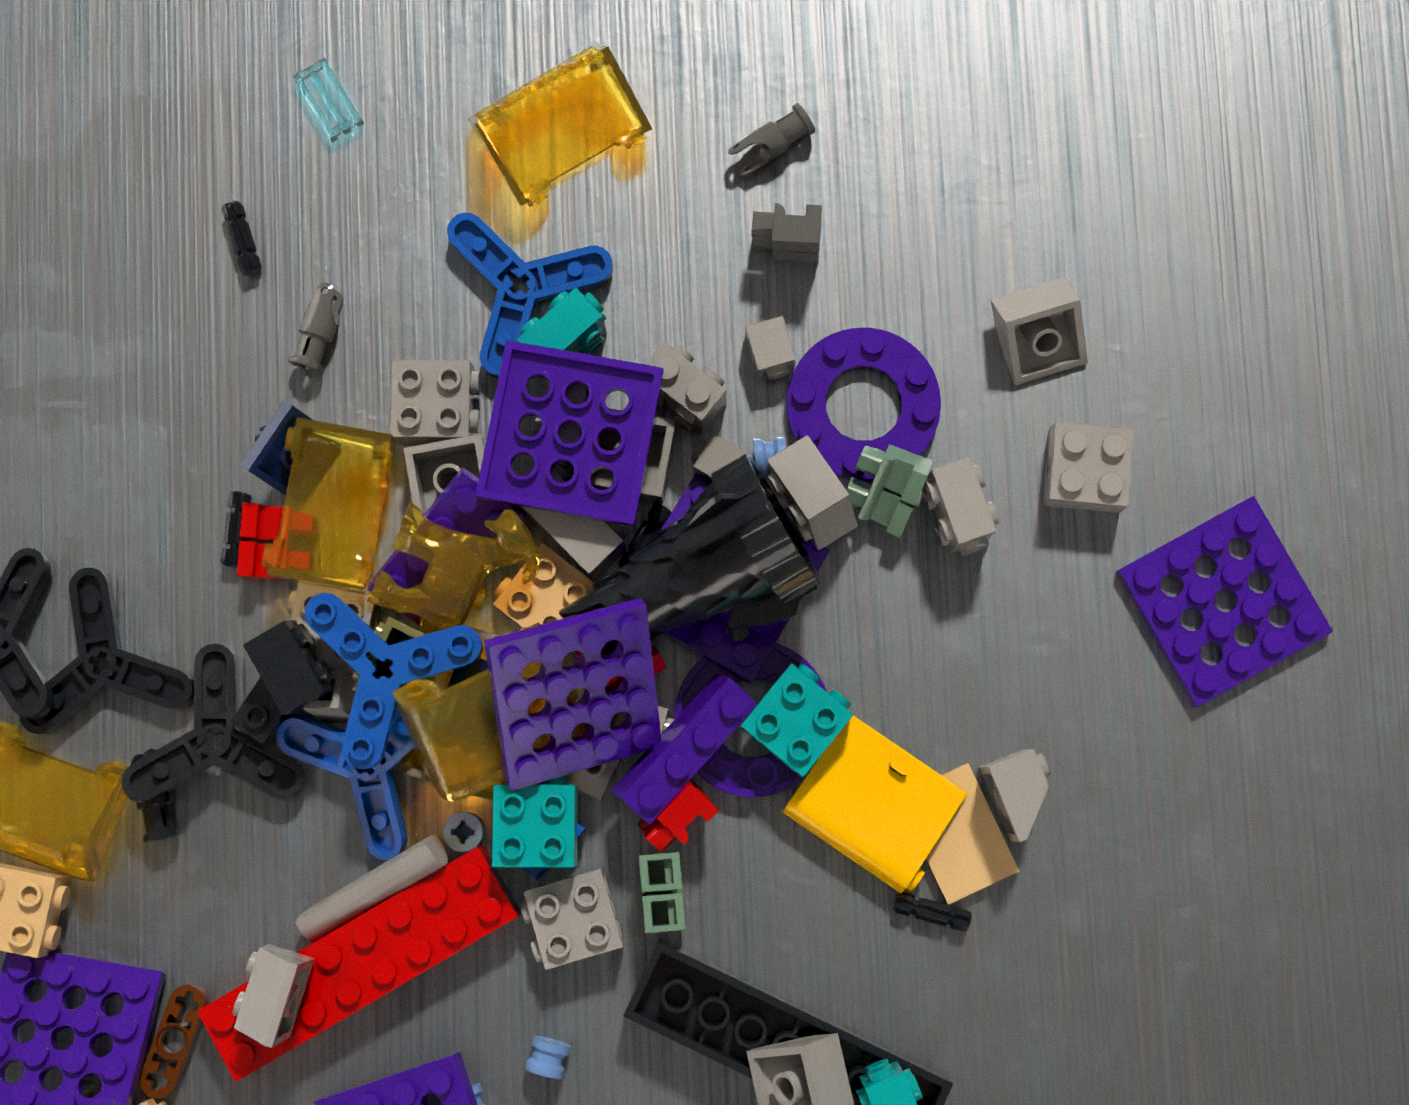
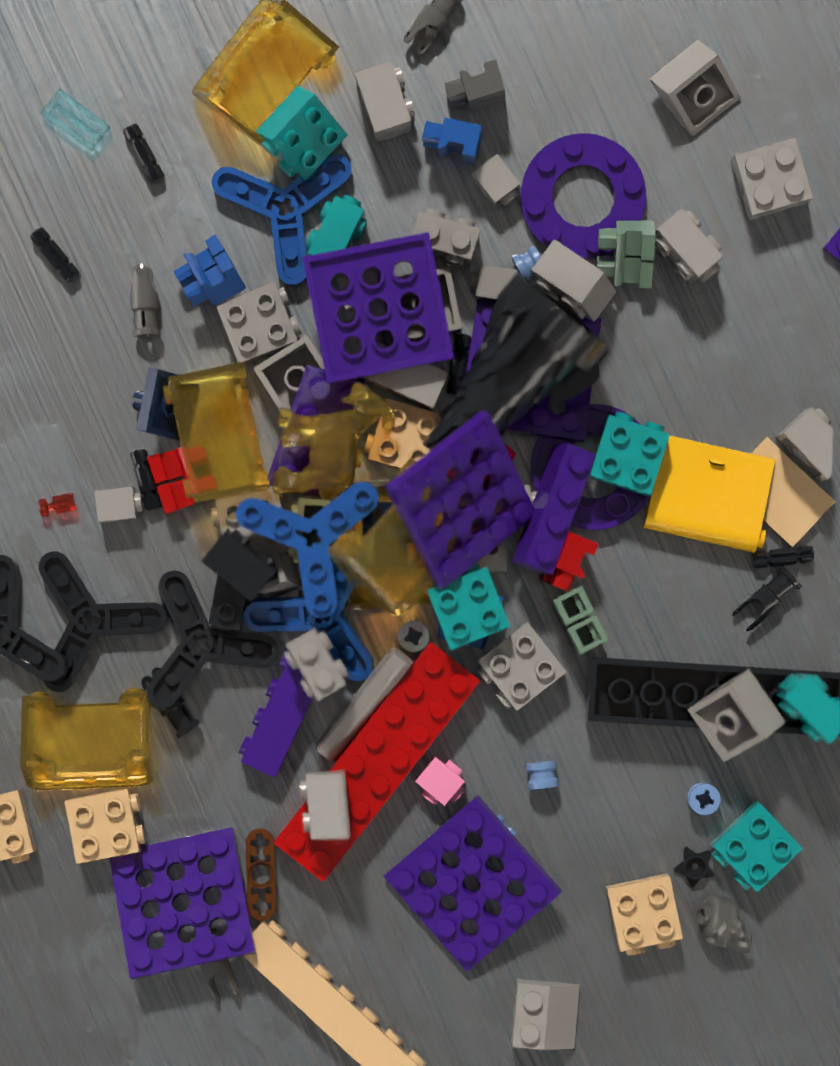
camera: 30 degrees left, 5 degrees up
none -> clear red piece [38,492,77,517]
none -> light grey brick [94,486,143,523]
none -> black axle [123,123,164,184]
none -> blue hips [173,234,247,307]
none -> dark purple brick [238,650,314,778]
none -> teal brick [256,86,348,181]
none -> light grey brick [284,628,349,701]
none -> light grey brick [355,60,415,143]
none -> bright pink brick [415,756,465,806]
none -> blue hips [422,117,483,166]
none -> black piece [732,566,802,632]

